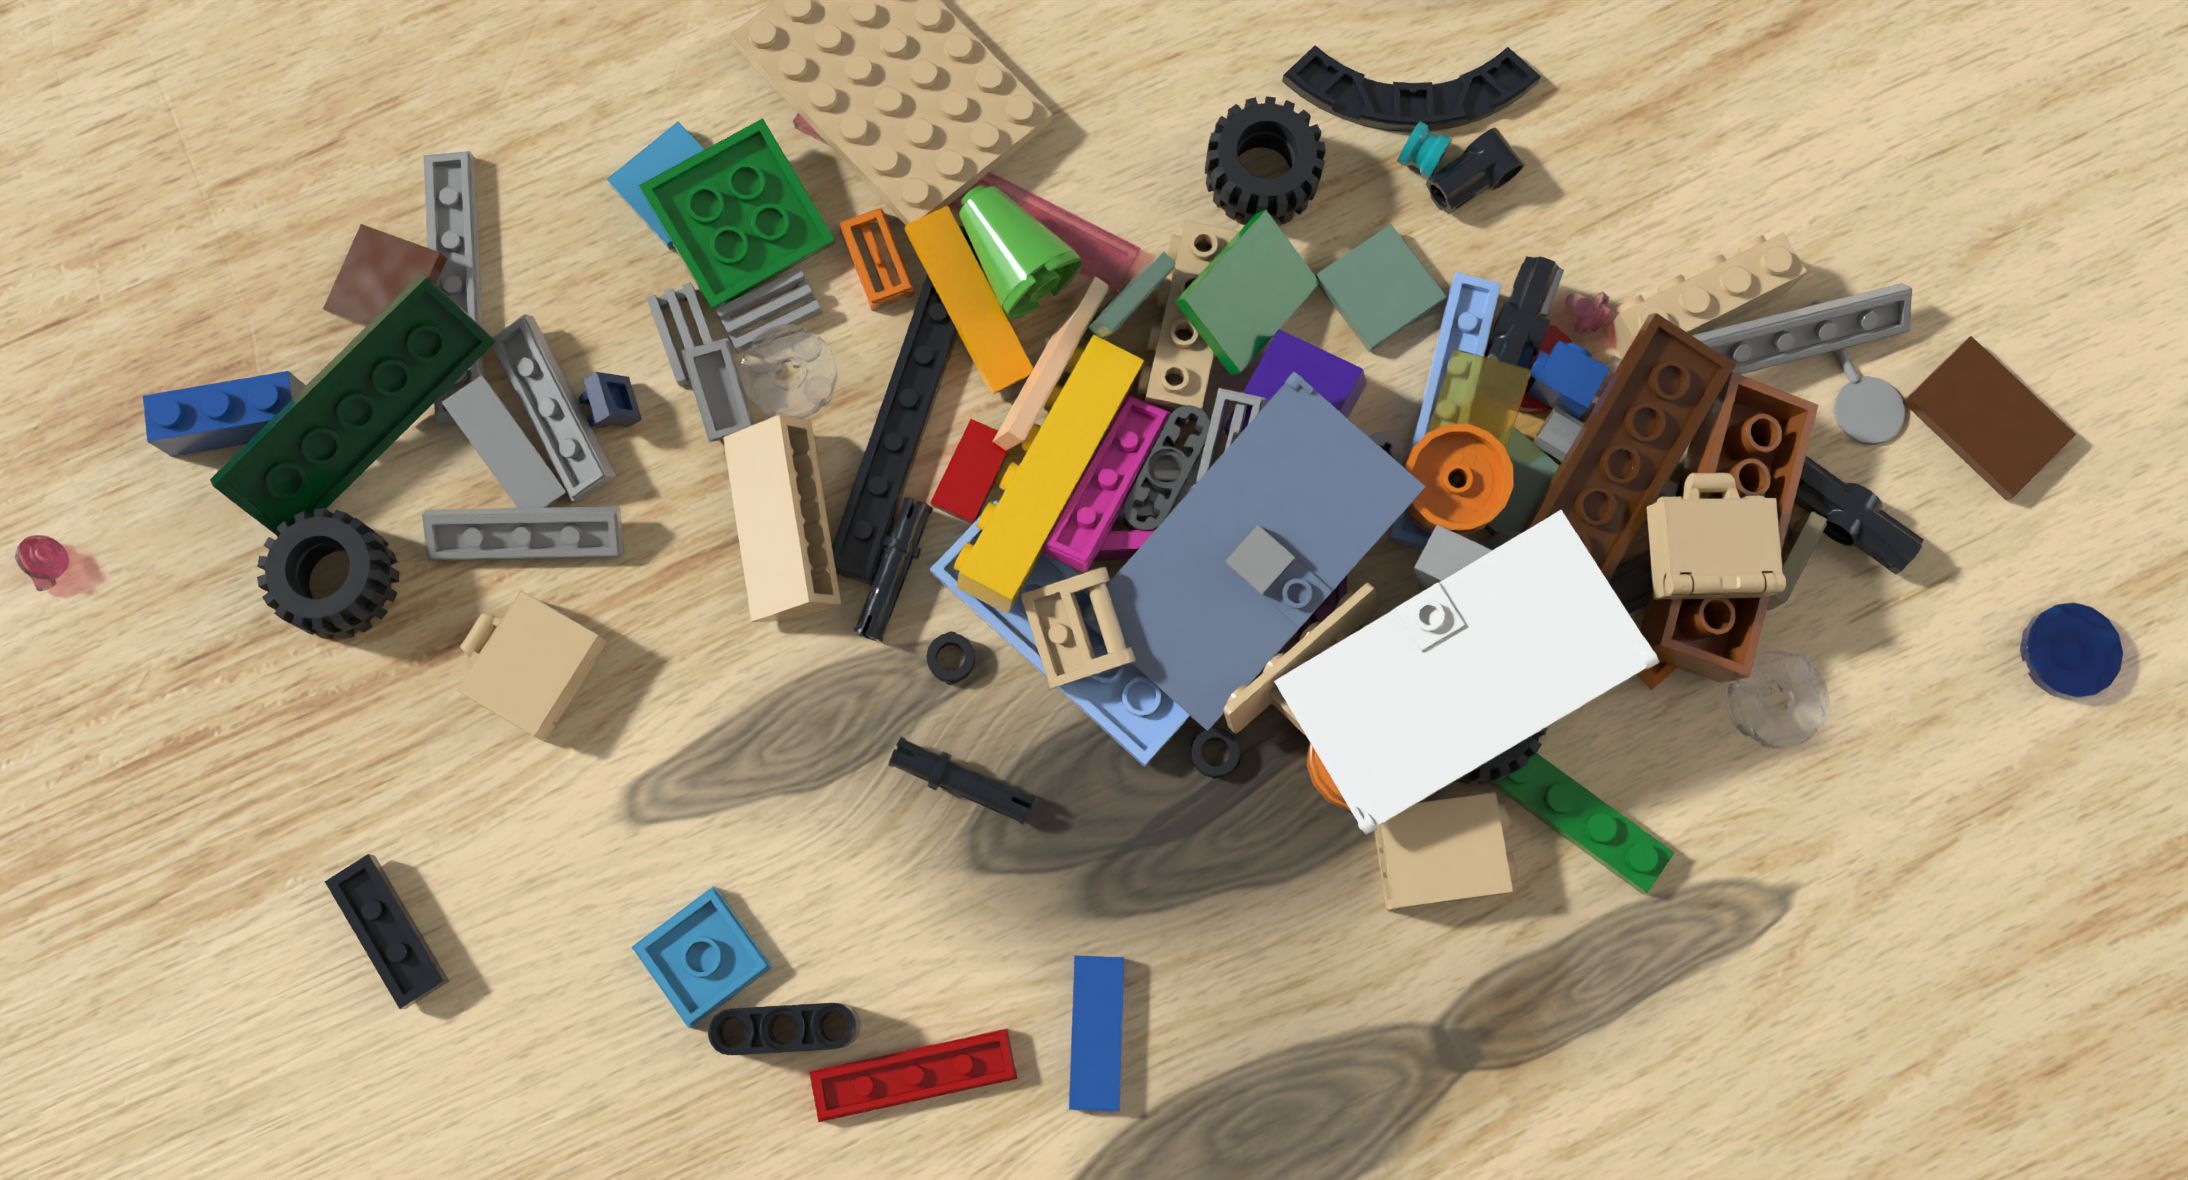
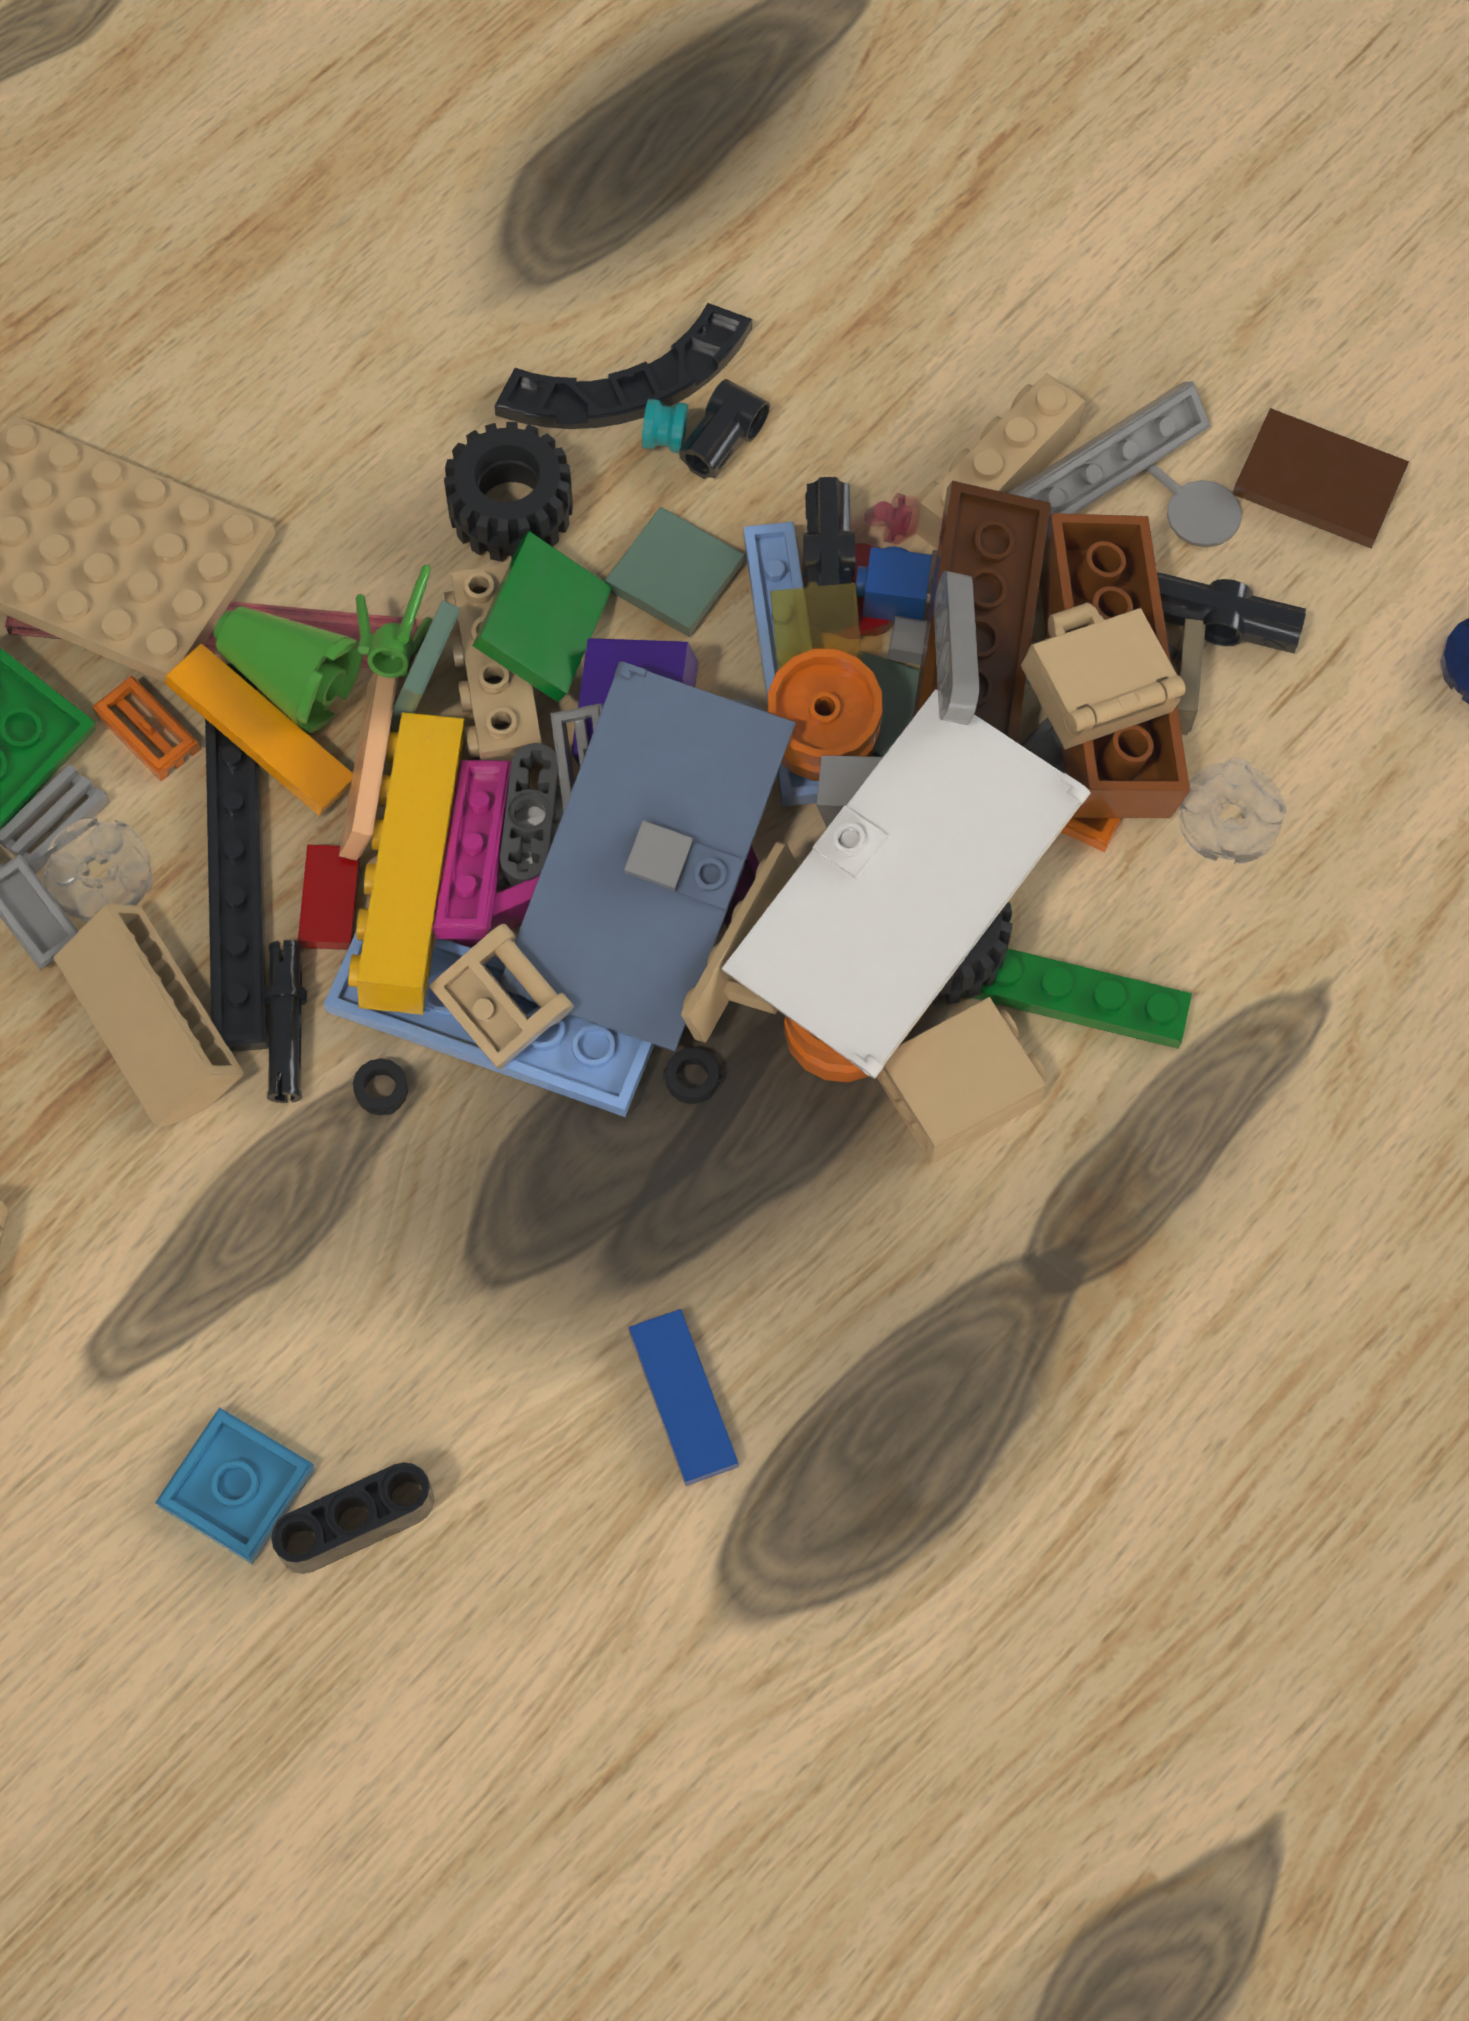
camera: 20 degrees left, 10 degrees down
red tile [809,1028,1018,1122] -> none
black pin [888,737,1036,825] -> none
none -> bright green plant [355,565,432,678]
none -> light grey beam [934,571,979,725]

